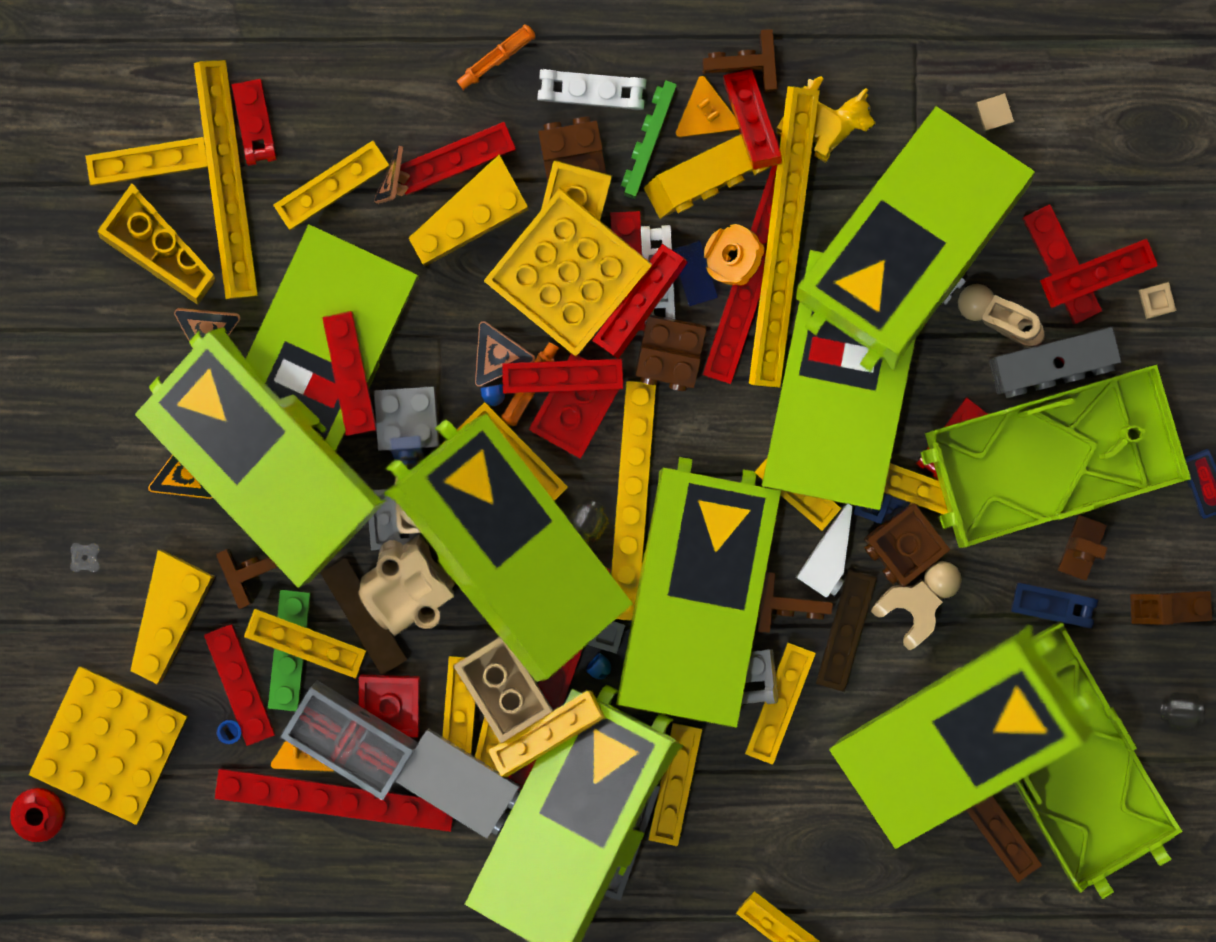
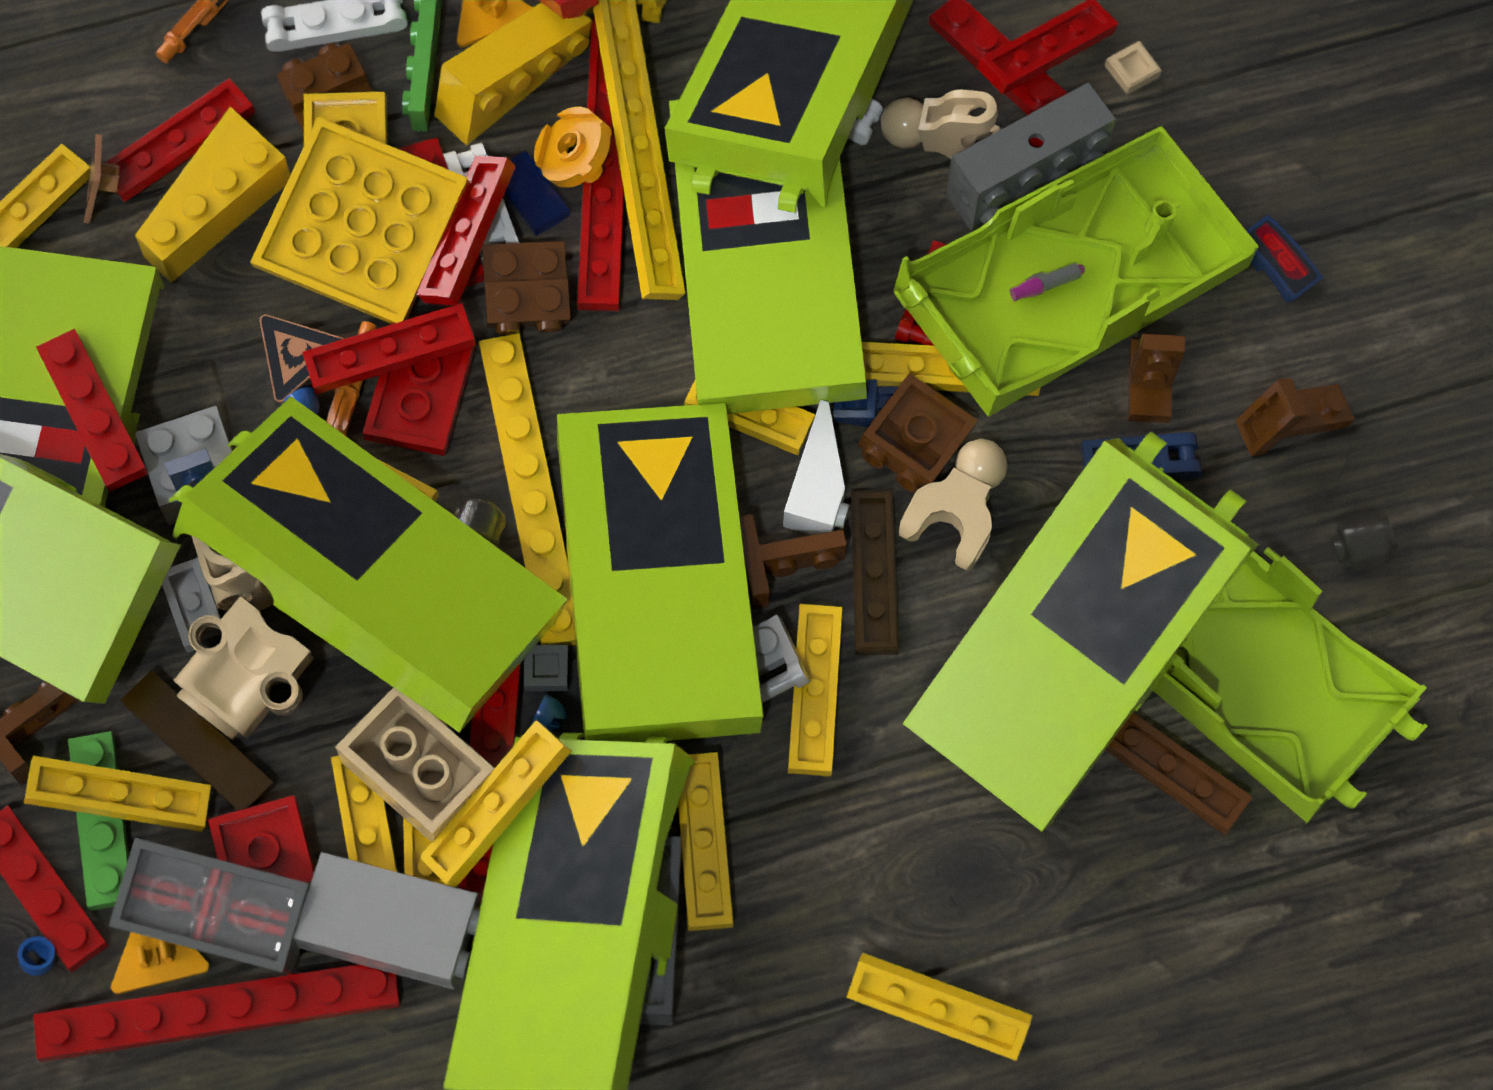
camera: 15 degrees left, 20 degrees down
none -> piece [1009,263,1085,301]

